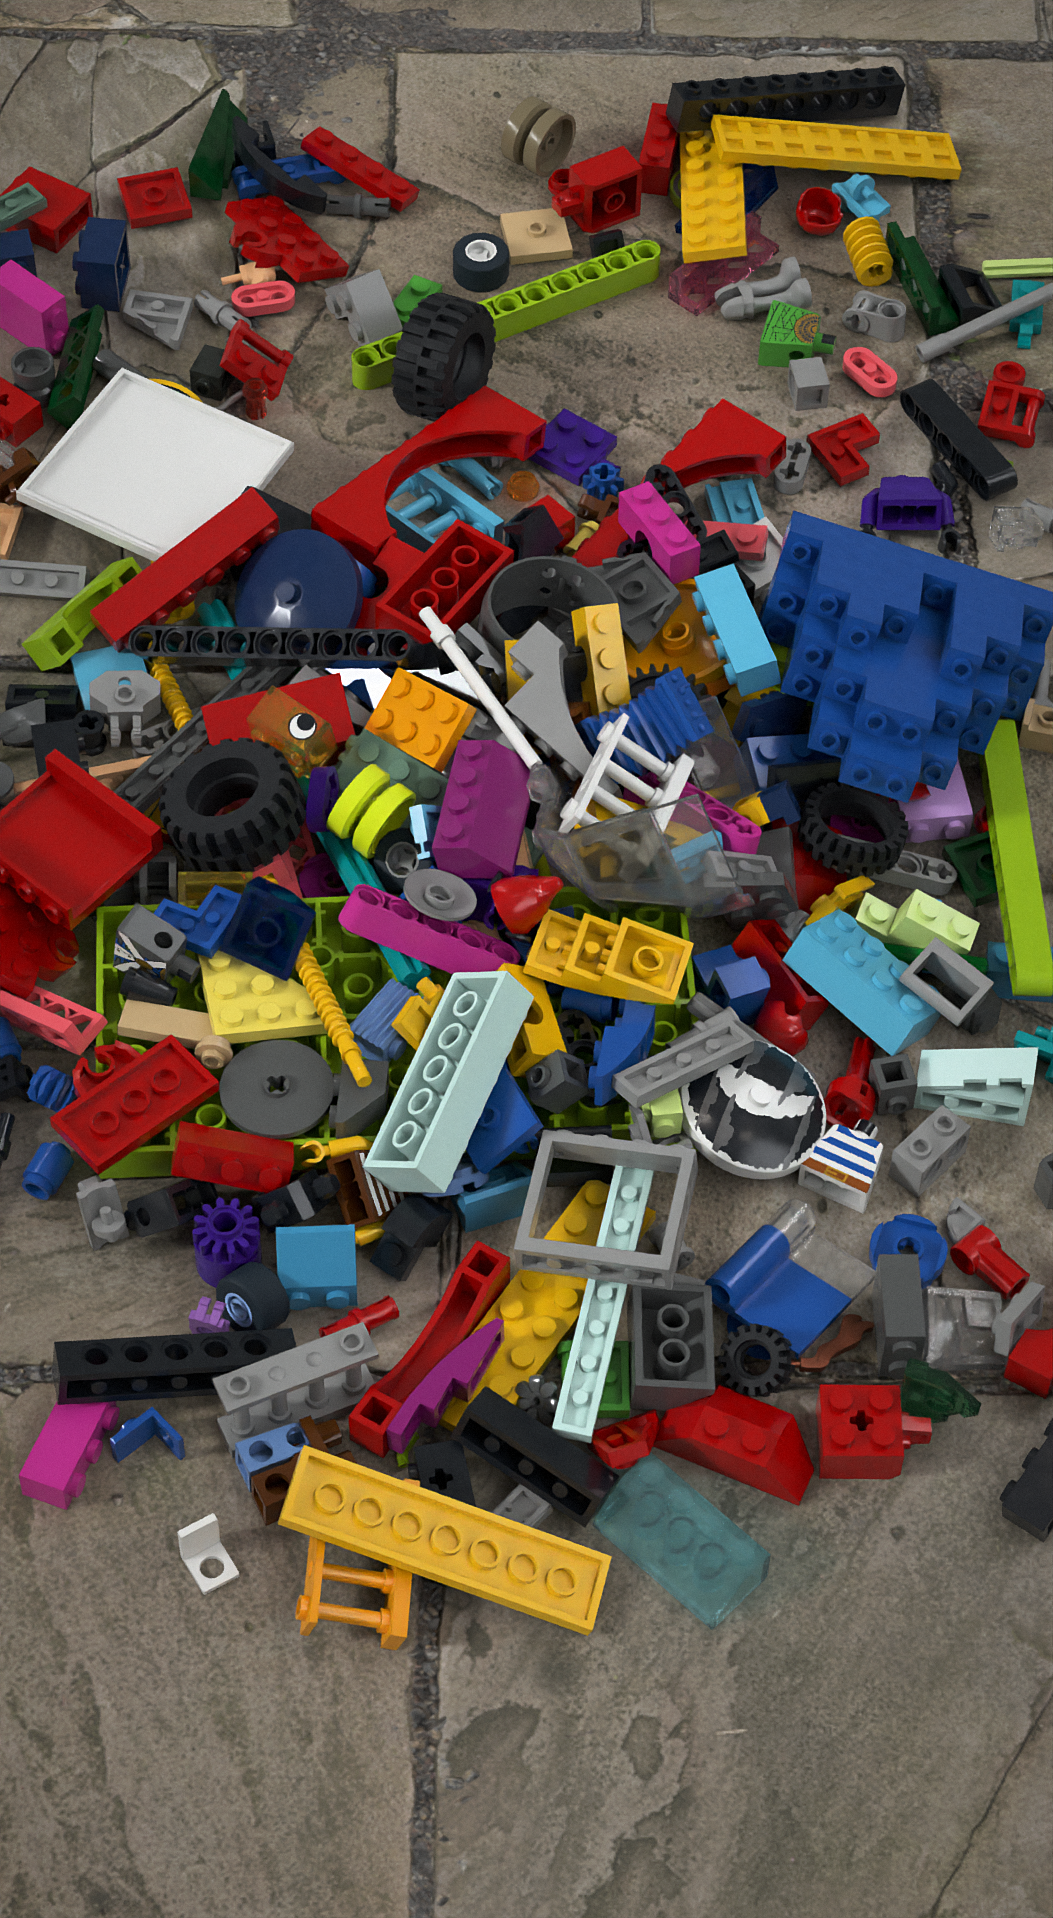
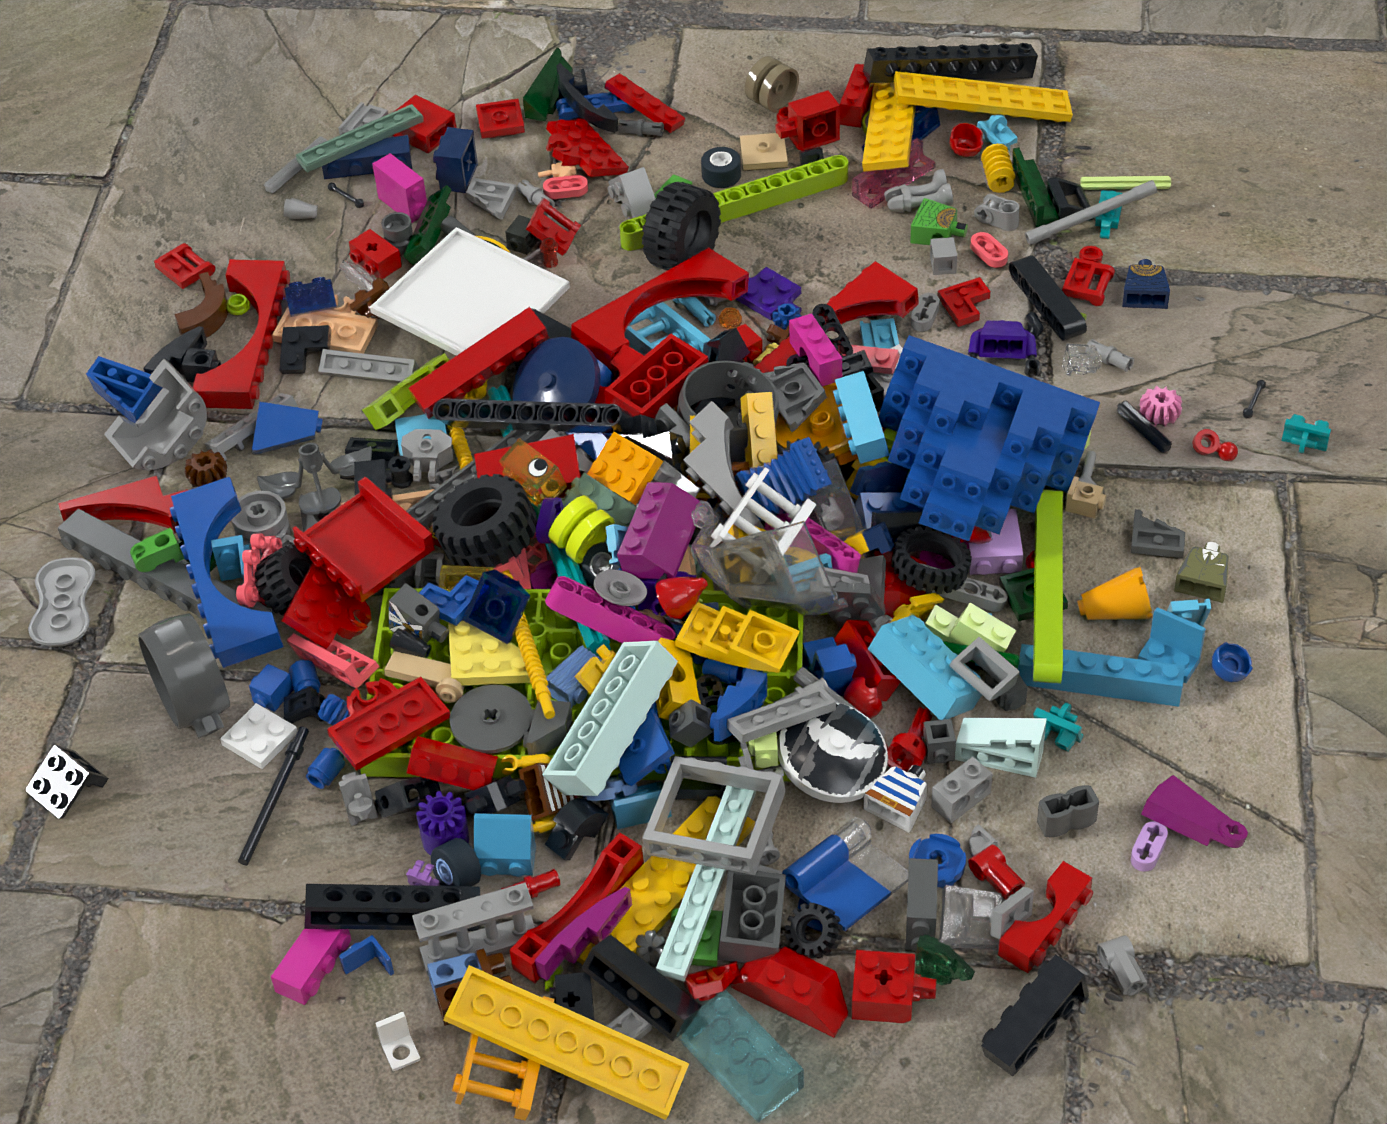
camera: 10 degrees right, 5 degrees down
white bar [419,606,542,771] -> none
copper hair [791,1314,875,1372] -> none

